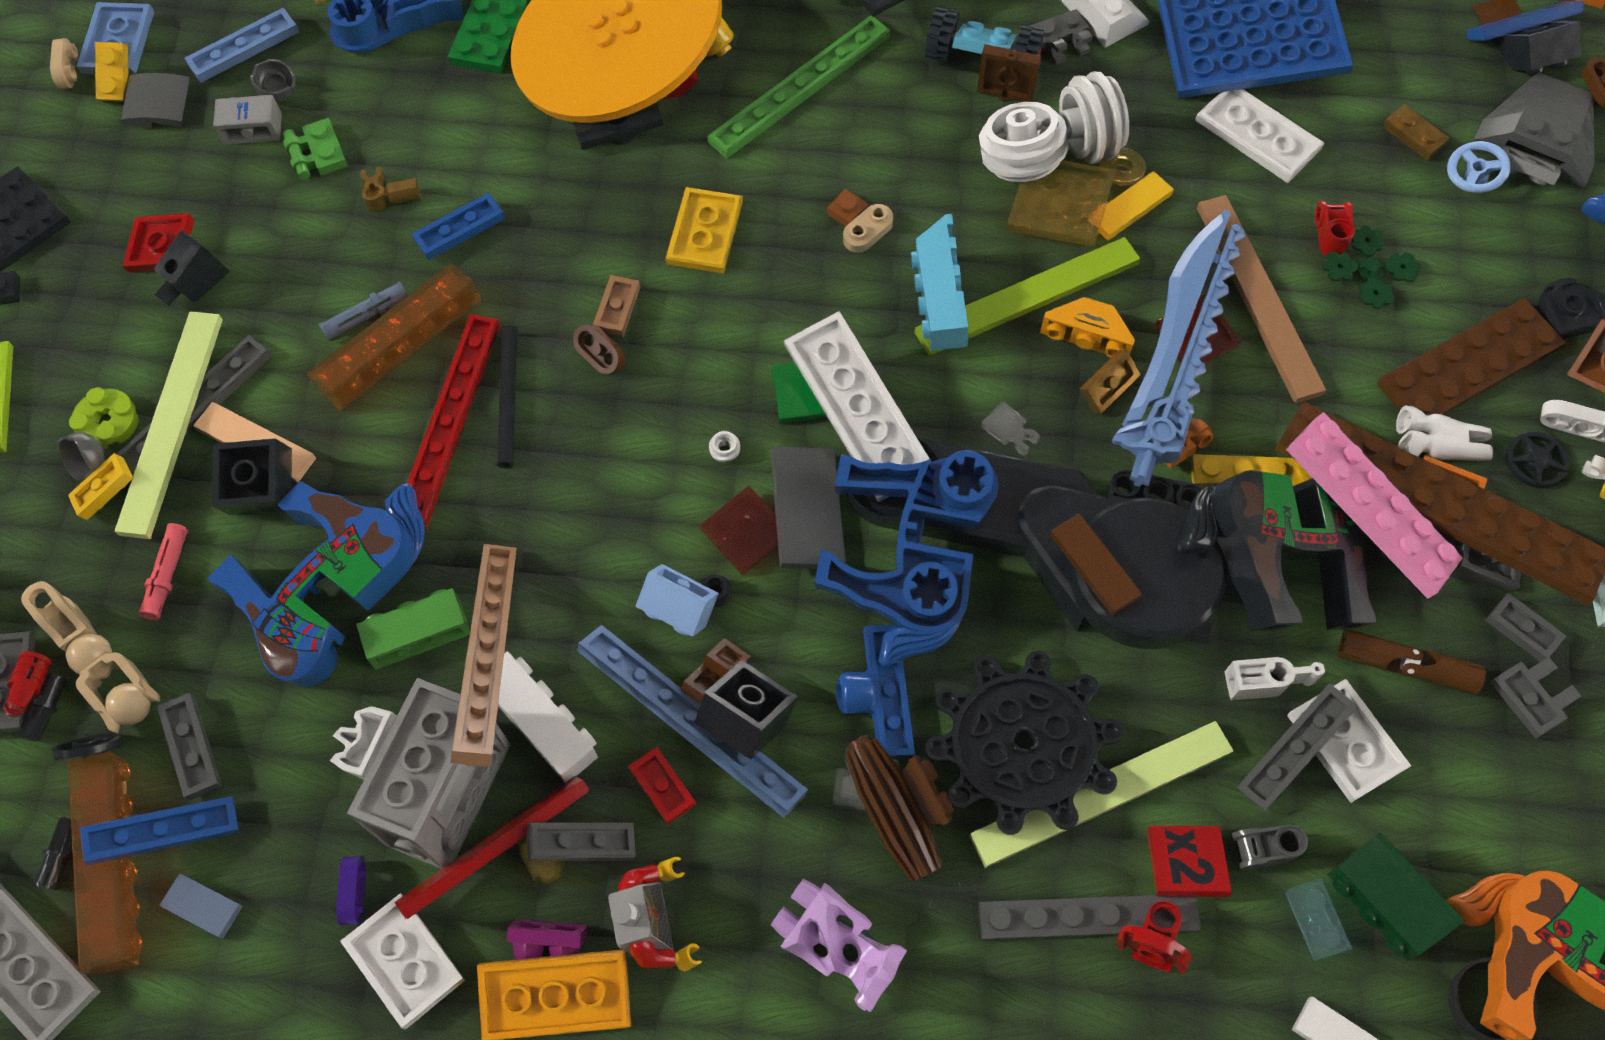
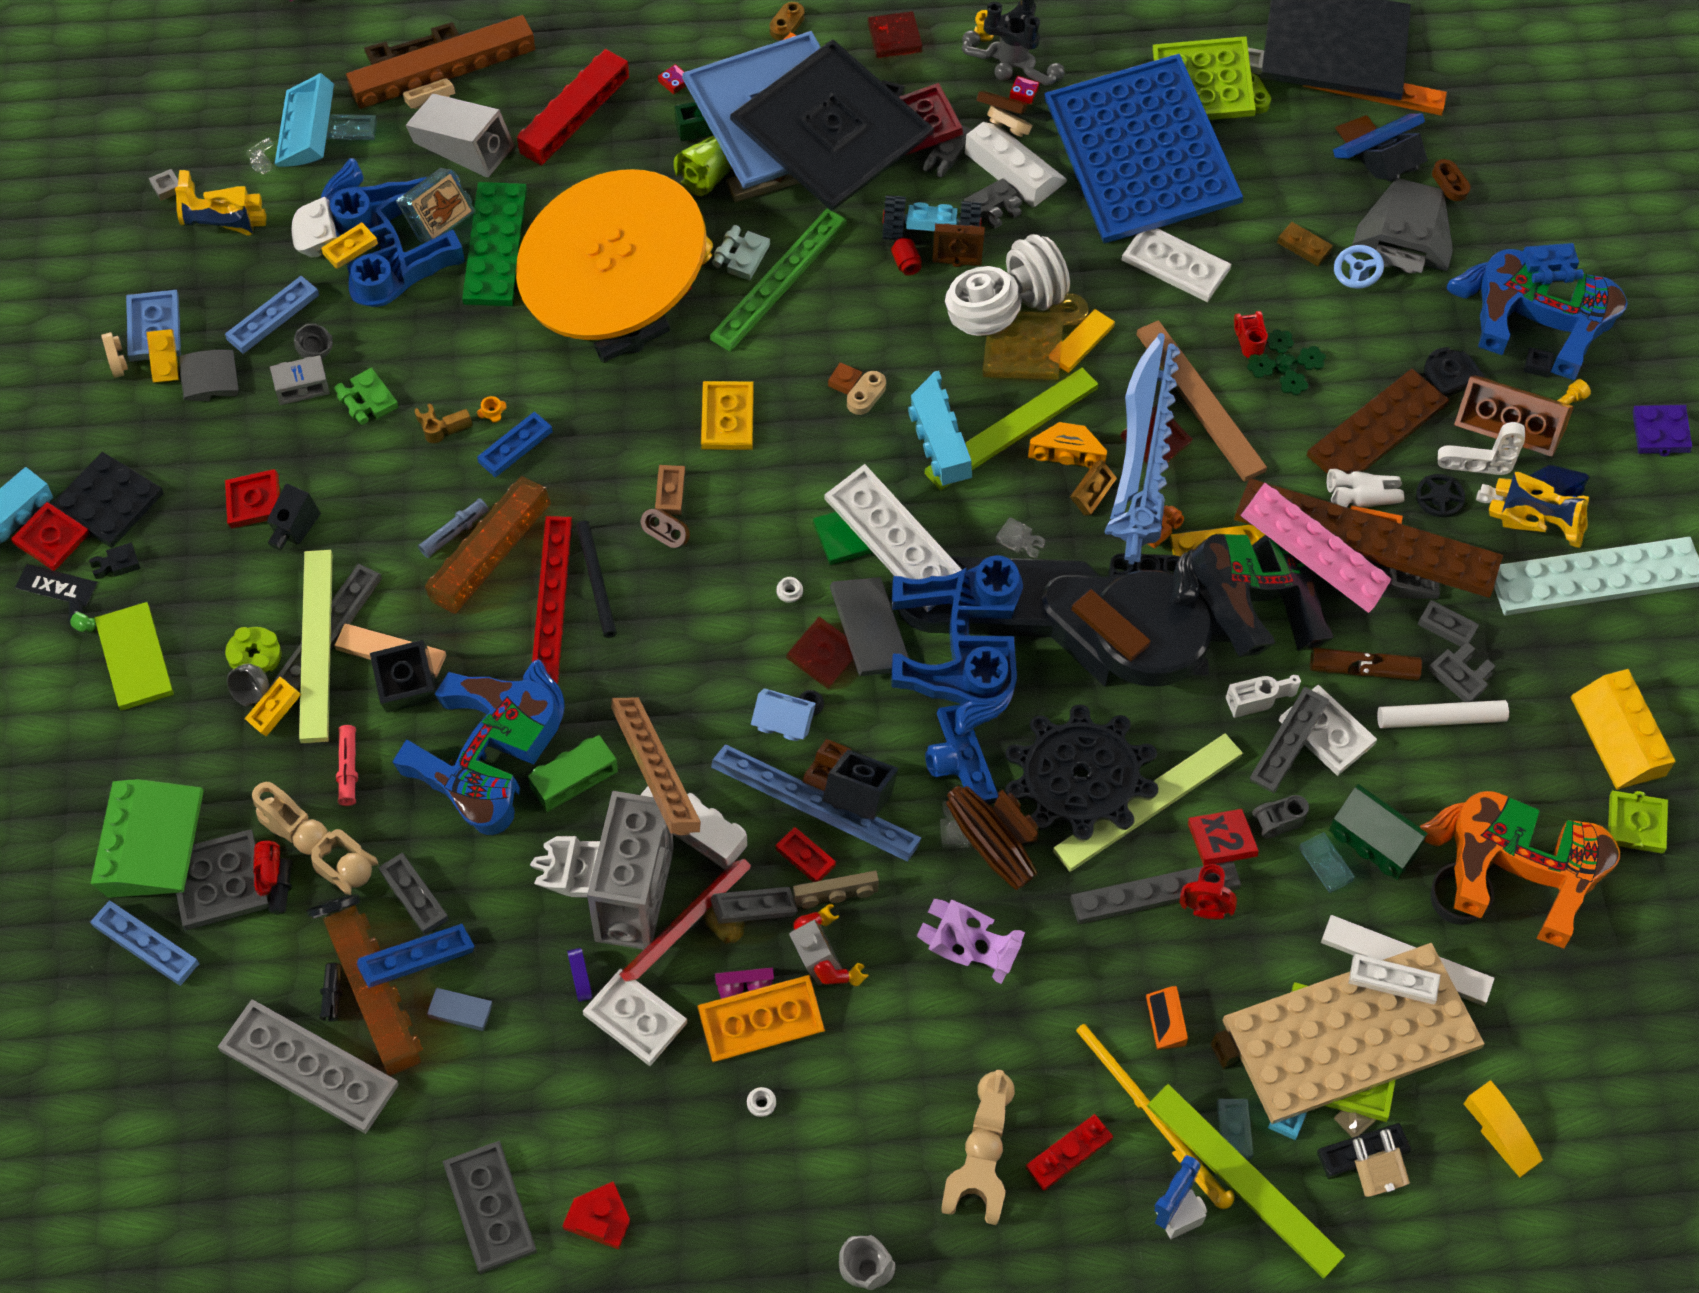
camera: 15 degrees left, 5 degrees down
none -> light orange plate [477,396,507,422]
none -> light aqua plate [712,225,770,281]
none -> dark tan plate [793,871,879,908]
none -> red brick [891,238,922,276]
none -> white piece [1377,700,1509,728]

